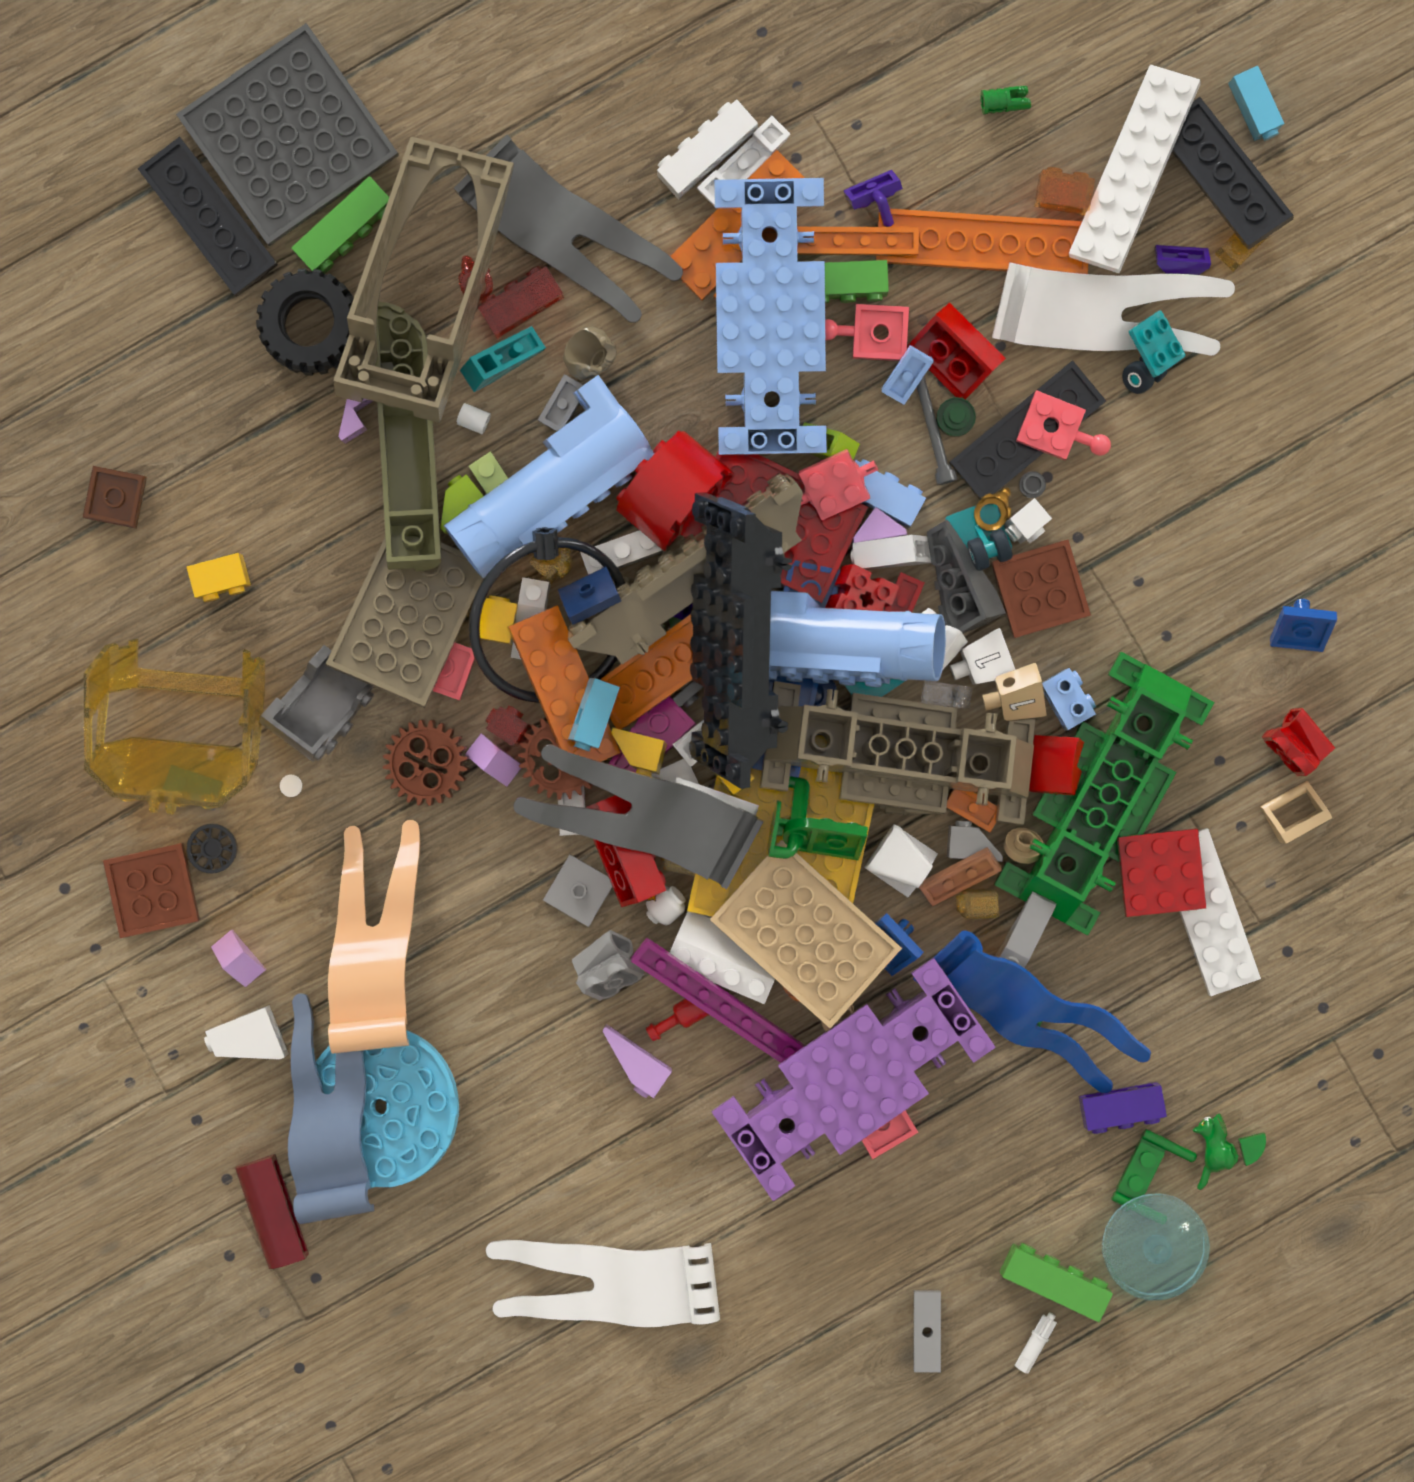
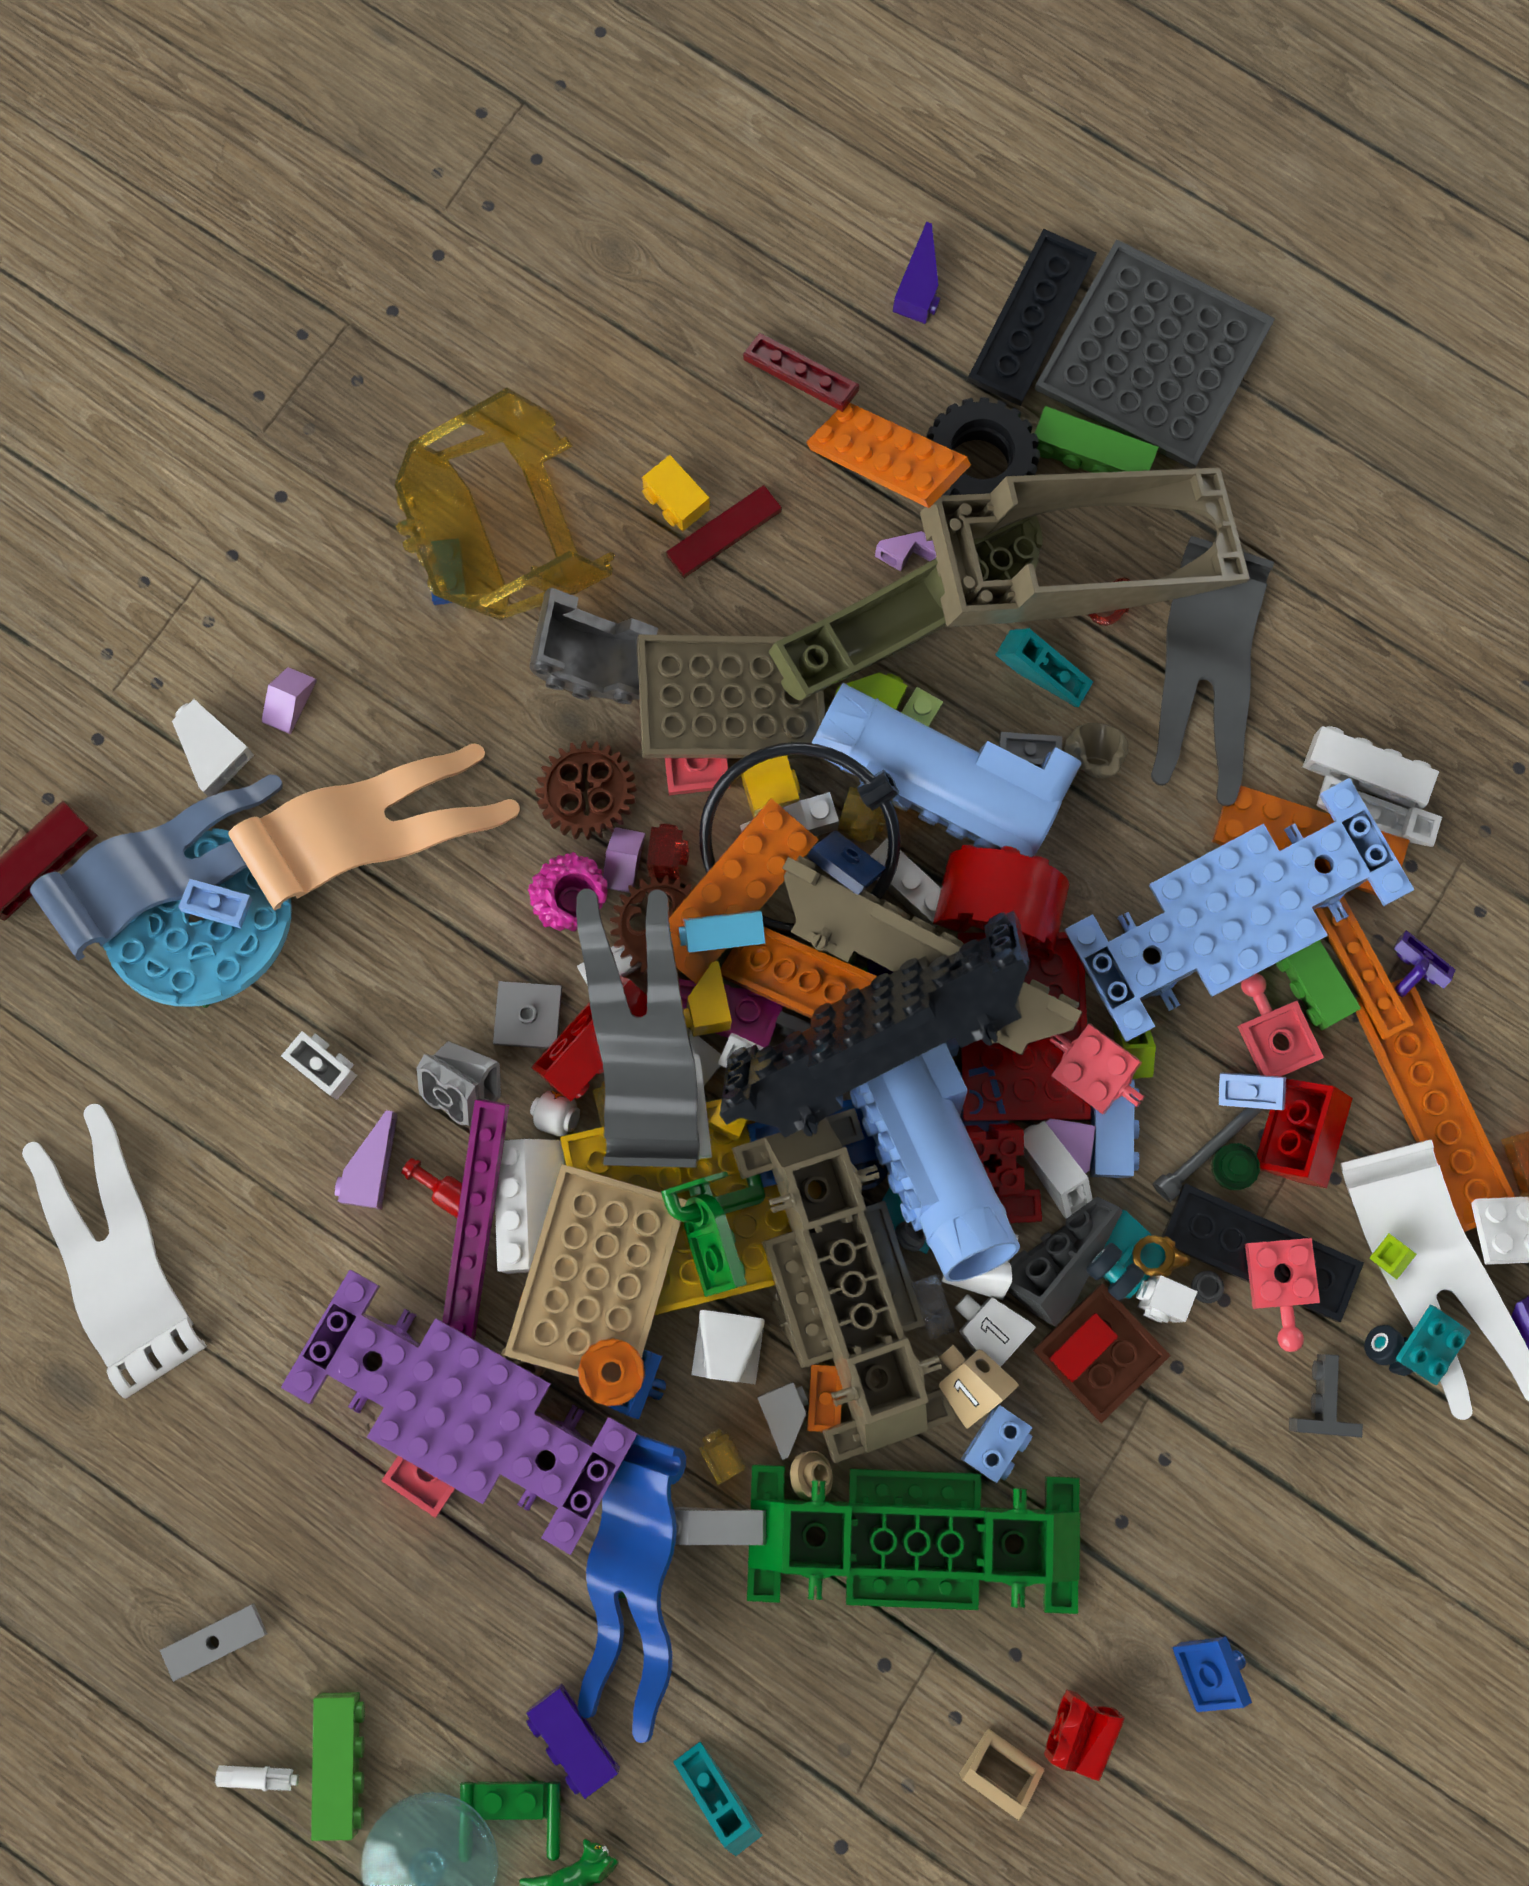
camera: 60 degrees right, 10 degrees down
reddish brown plate [82,466,147,529] -> none
copper plate [103,843,200,938] -> none
black wheel [187,824,237,874] -> none
white sticker [280,775,302,797] -> none
white piece [456,403,491,434] -> none
clear red brick [478,266,564,339] -> none
nougat tile [919,847,1002,906] -> none
red slope [1029,735,1084,795] -> none
red plate [1117,828,1206,917] -> none
white plate [1179,828,1261,996] -> none
none -> light blue plate [178,879,252,928]
none -> white brick [281,1031,357,1100]
none -> dark pink hair [528,852,608,932]
none -> orange tile [578,1338,645,1406]
none -> dark red tile [666,485,782,578]
none -> teal slope [673,1742,763,1856]
none -> dark red tile [743,333,859,412]
none -> orange plate [806,403,971,508]
none -> dark purple slope [893,221,941,324]
none -> dark grey plate [895,1221,926,1252]
none -> red tile [1048,1313,1119,1383]
none -> dark grey bracket [1289,1354,1363,1438]
none -> lime plate [1369,1233,1417,1279]

